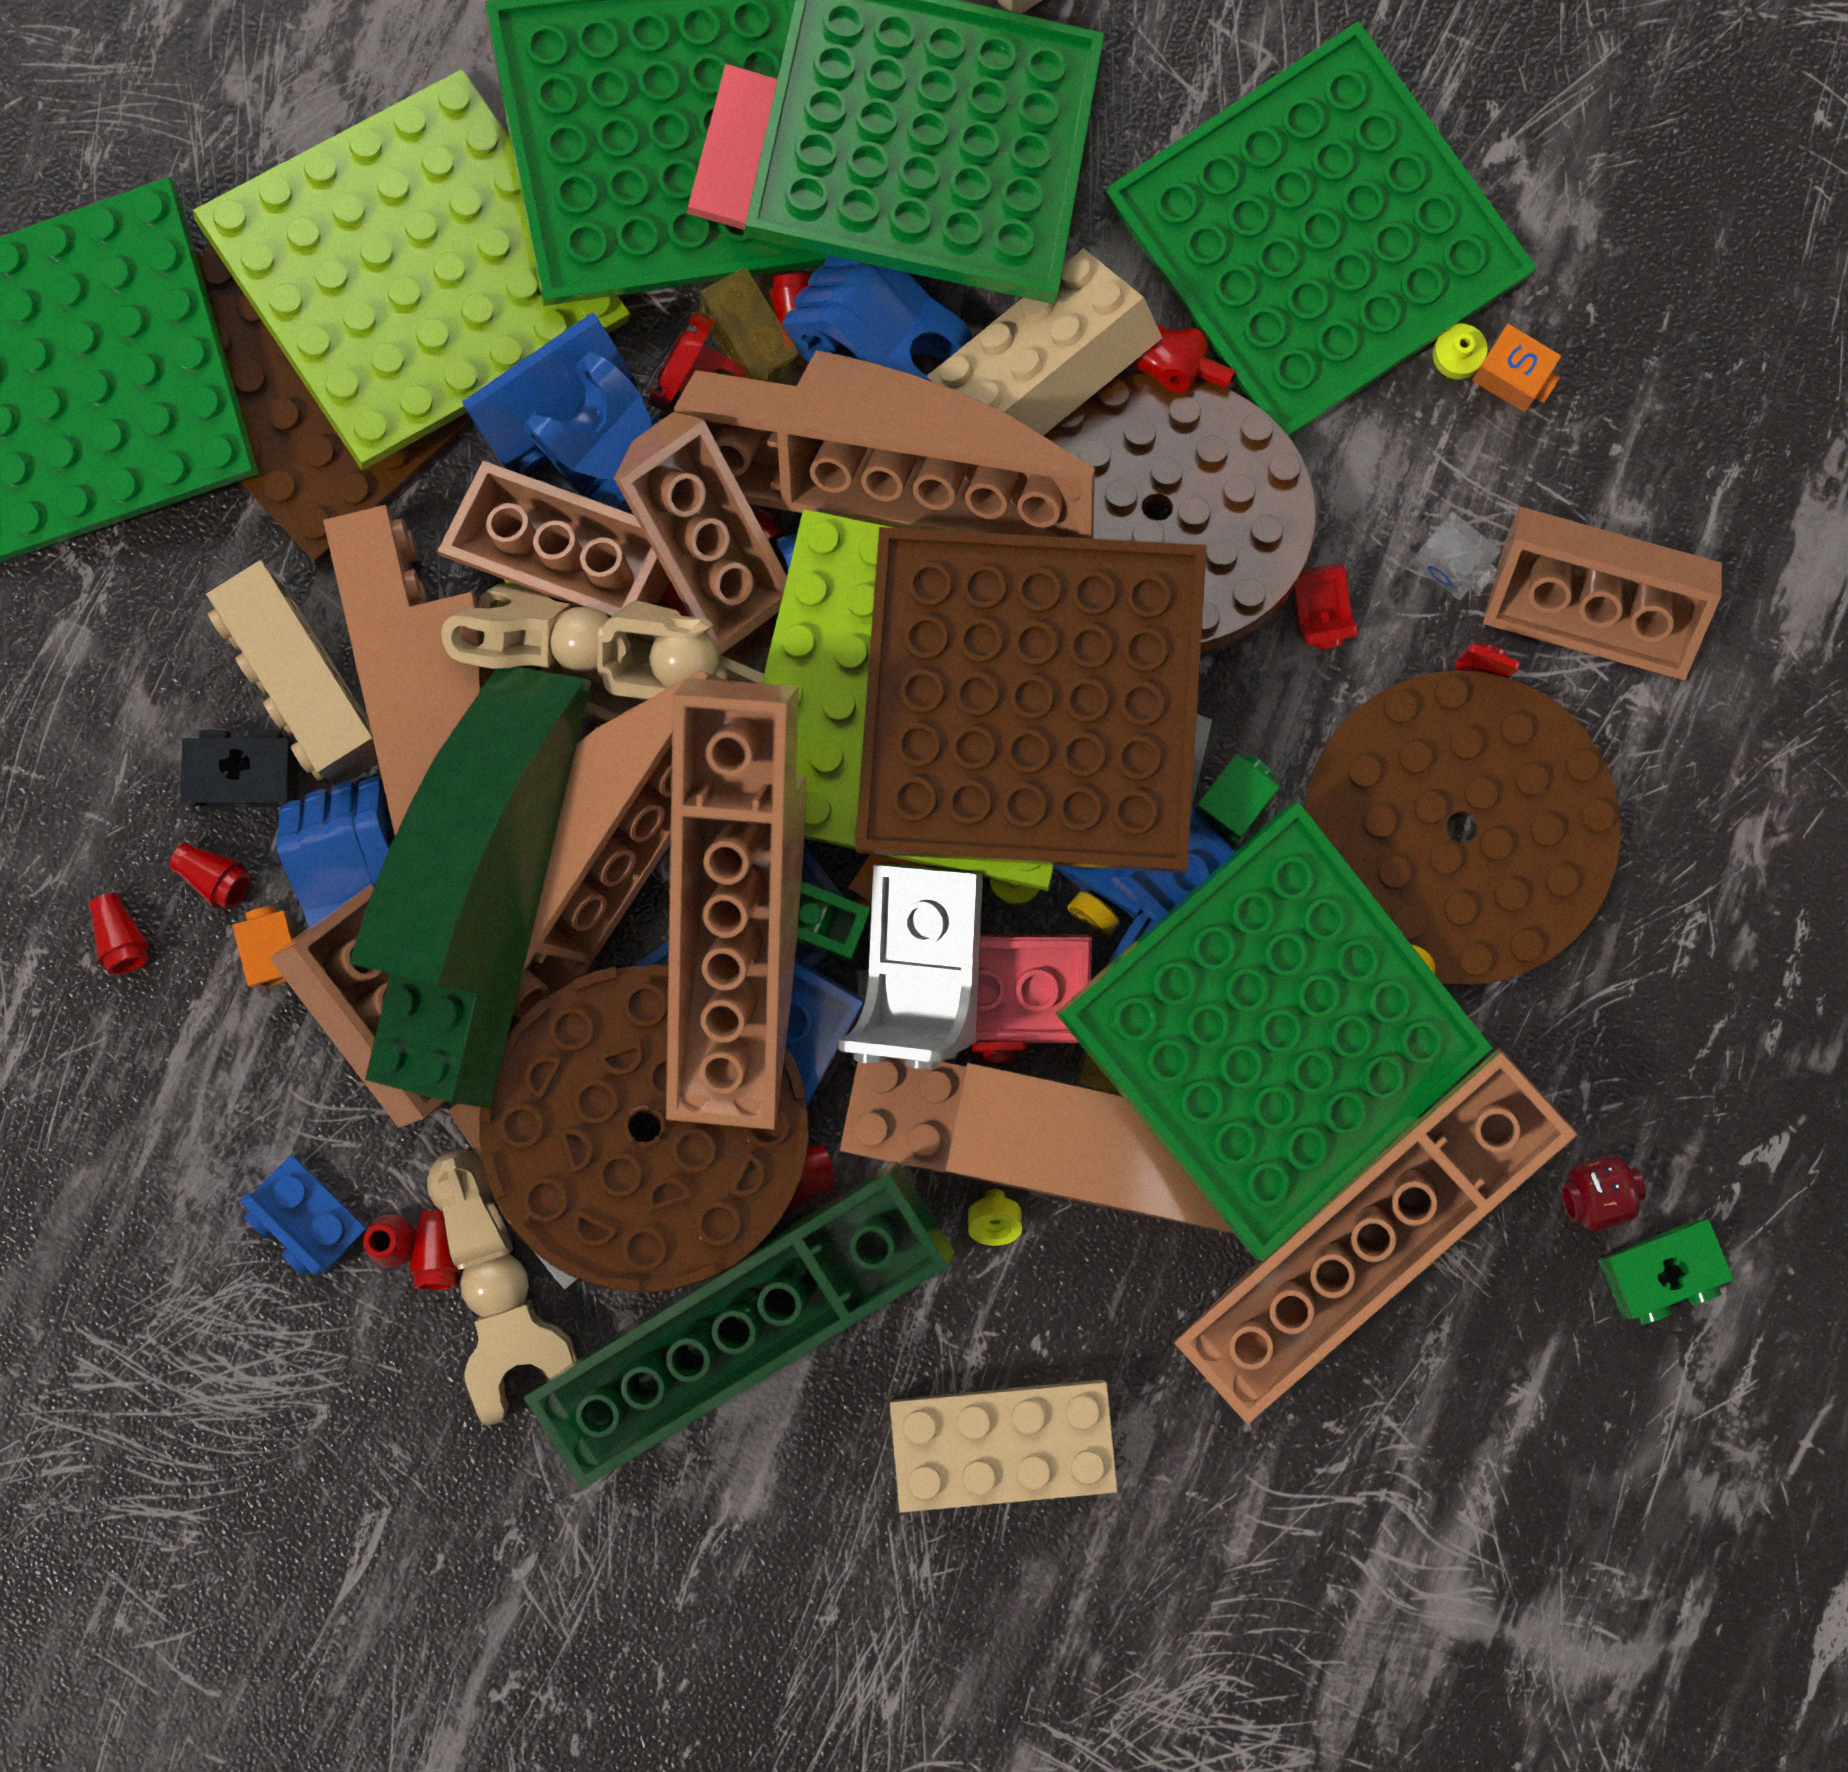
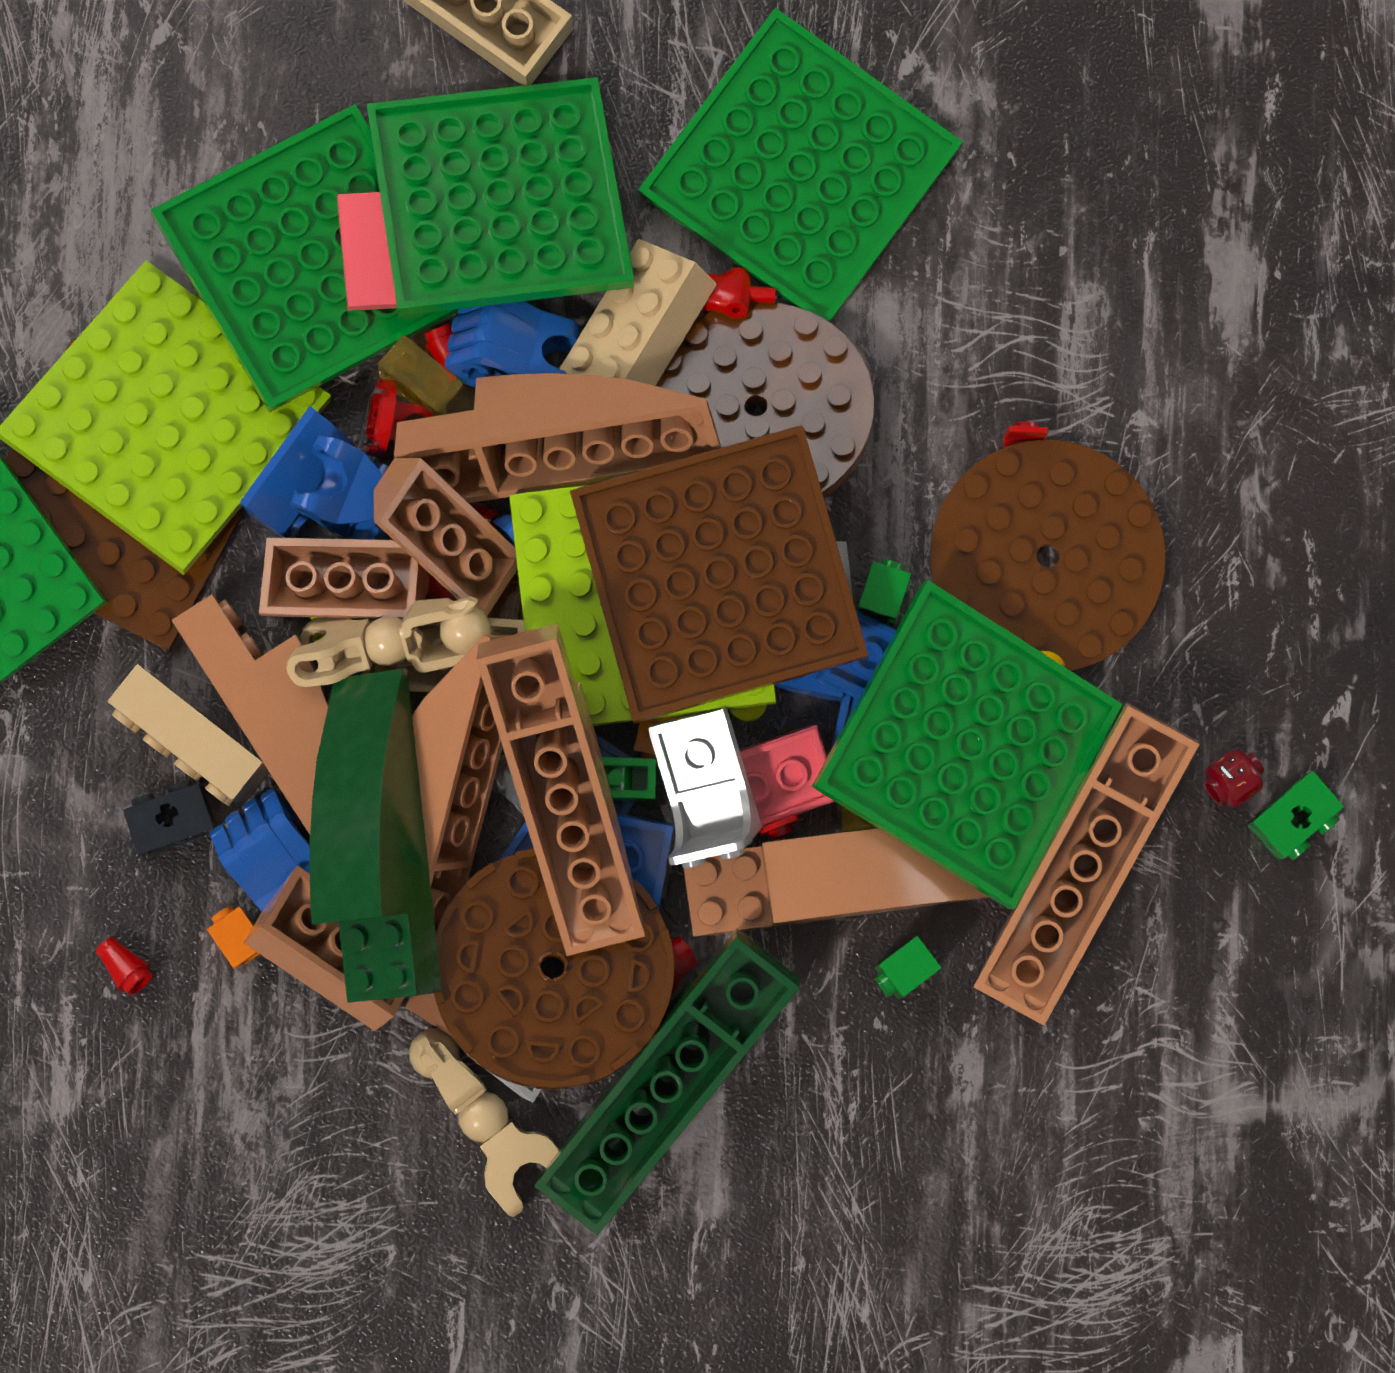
camera: 25 degrees left, 0 degrees up
red cone [169,842,252,910] -> none
blue bracket [239,1155,368,1276] -> none
red cone [363,1214,416,1268] -> none
red cone [408,1210,462,1290] -> none
tan brick [890,1380,1117,1513] -> none
neon yellow tile [968,1189,1022,1246] -> none
yellow tile [1067,891,1120,940] -> none
red bracket [1292,562,1359,649] -> none
clear brick [1412,511,1501,601] -> none
neon yellow tile [1433,324,1488,380] -> none
orange brick [1472,324,1561,412] -> none
nougat slope [1483,506,1722,680] -> none
none -> green brick [874,936,942,999]

